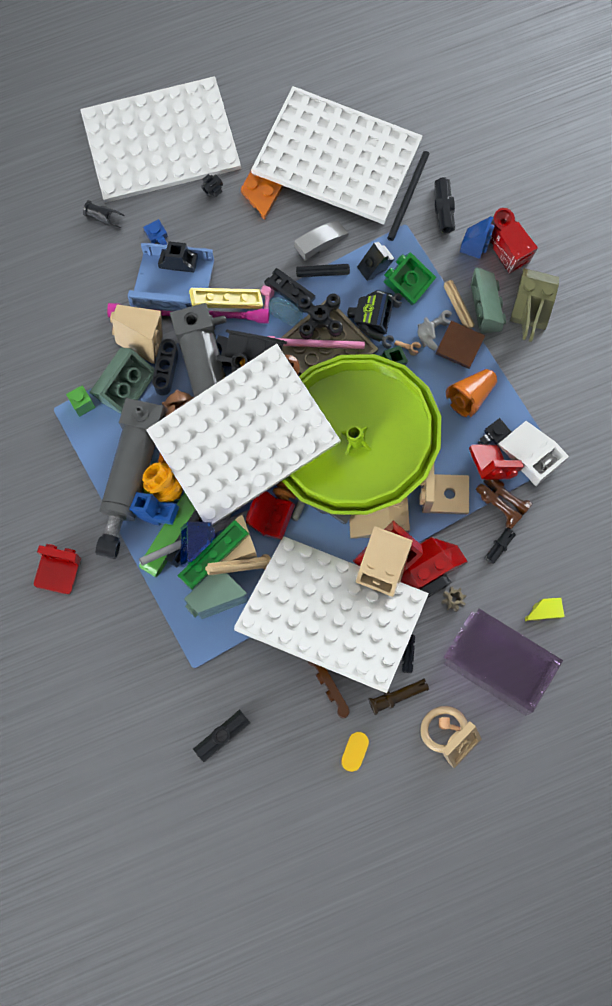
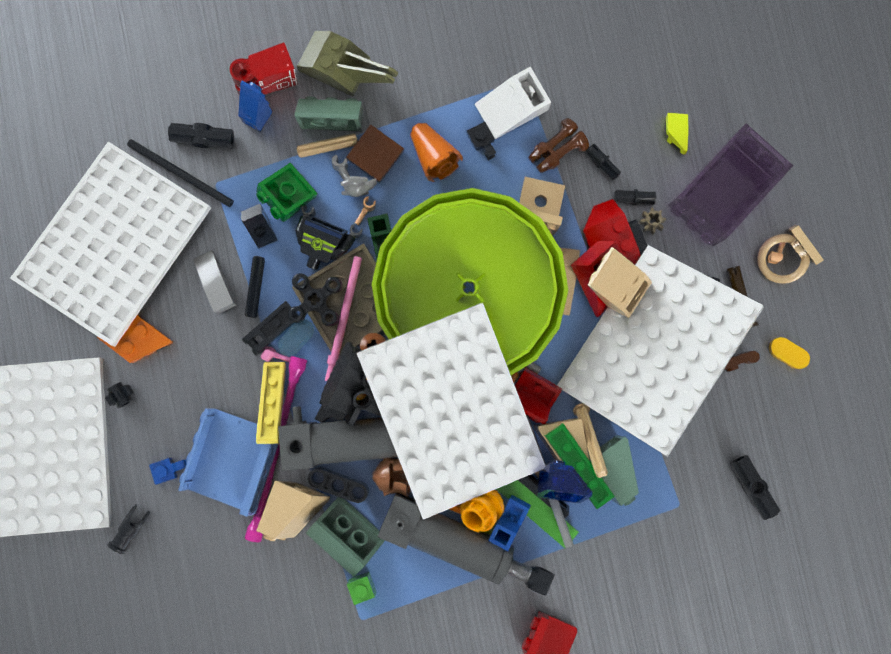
camera: 90 degrees left, 10 degrees up
black brick [158,241,198,273] -> none
red bracket [469,445,524,479] -> none
none -> black axle [614,189,656,205]

